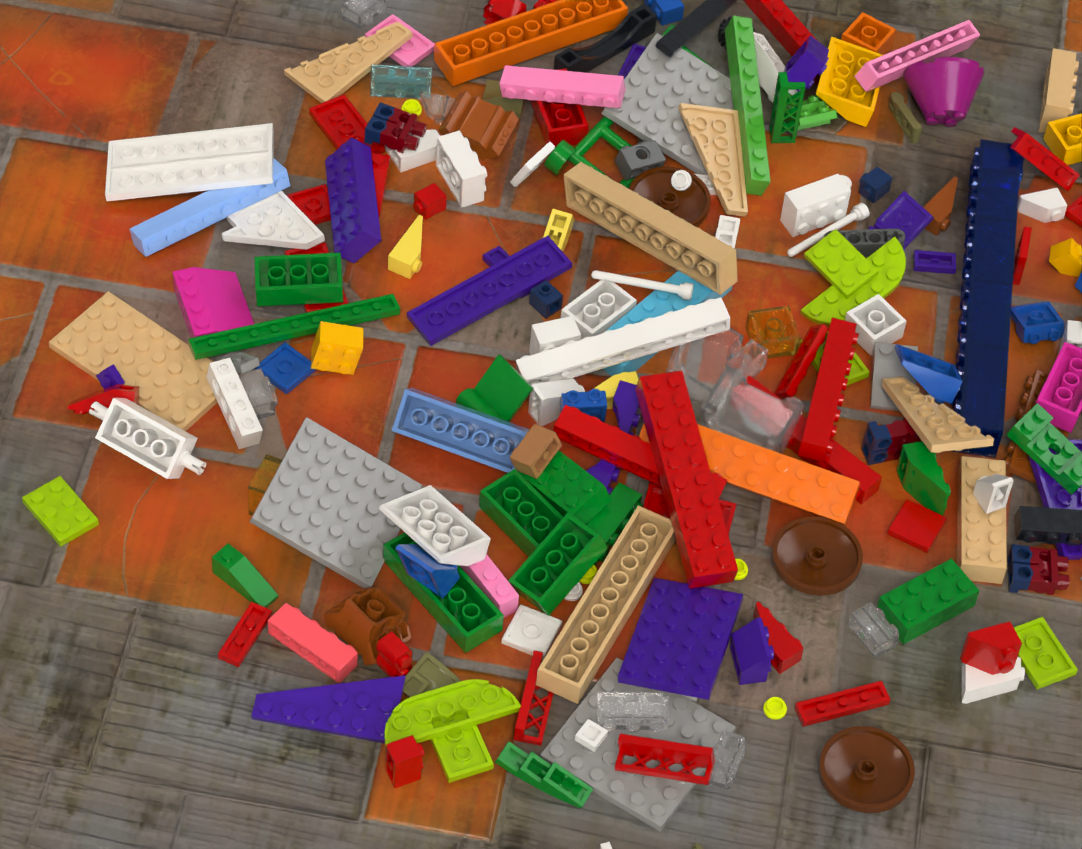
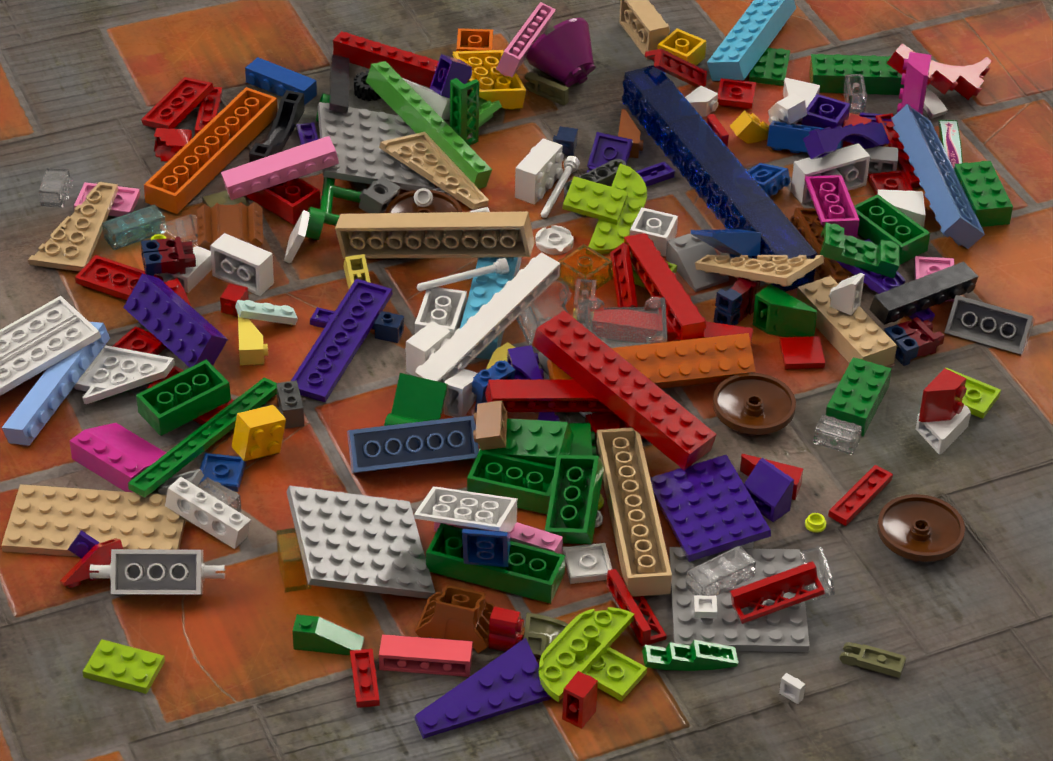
camera: 30 degrees left, 10 degrees down
none -> light aqua plate [235,300,298,325]
none -> dark grey brick [276,380,304,429]
none -> white tile [535,225,574,255]

